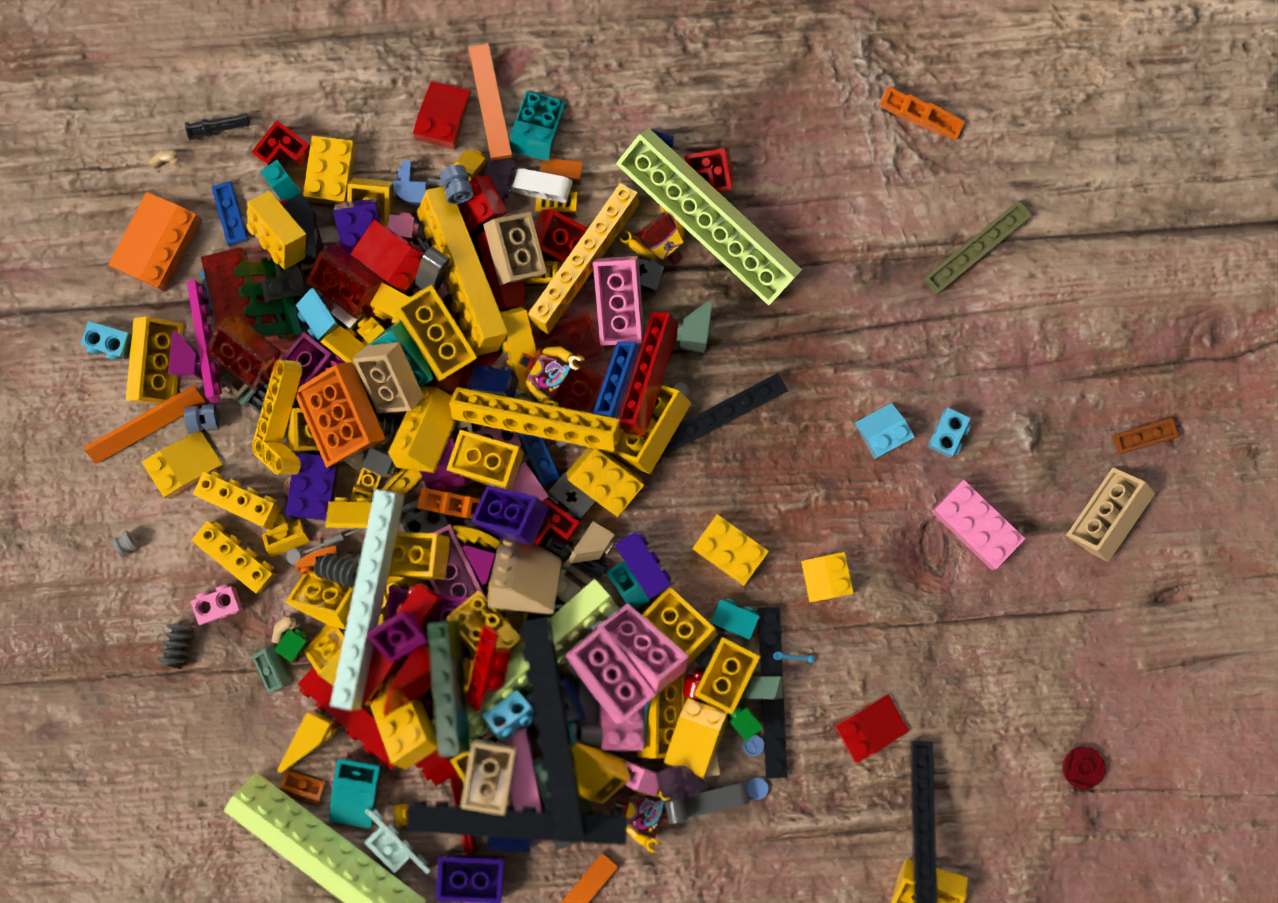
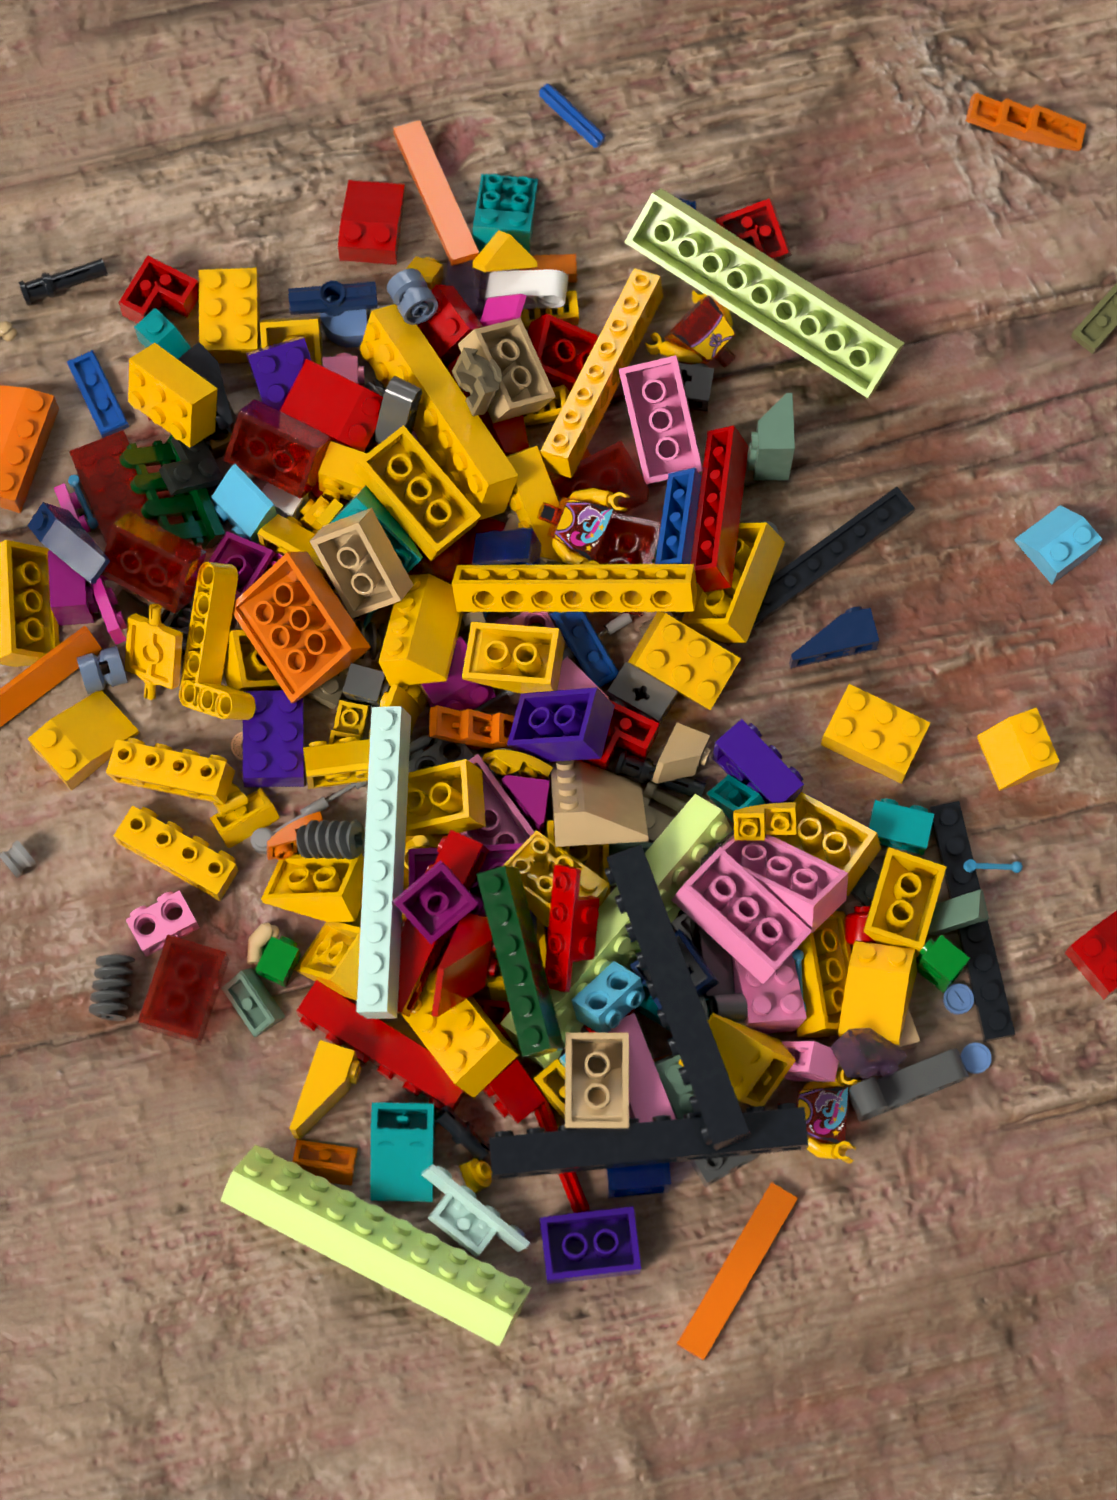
camera: 10 degrees left, 10 degrees down
none -> slope [27,502,110,585]
none -> yellow plate [125,604,183,700]
none -> clear red brick [138,934,229,1046]
none -> dark blue piece [288,280,378,316]
none -> yellow slope [380,684,421,736]
none -> black pin [434,1105,490,1161]
none -> dark tan cylinder [452,348,502,416]
none -> yellow slope [473,230,537,272]
none -> dark pink slope [480,294,526,327]
none -> blue axle [539,83,605,148]
none -> yellow slope [733,802,797,841]
none -> dark blue slope [789,606,879,669]

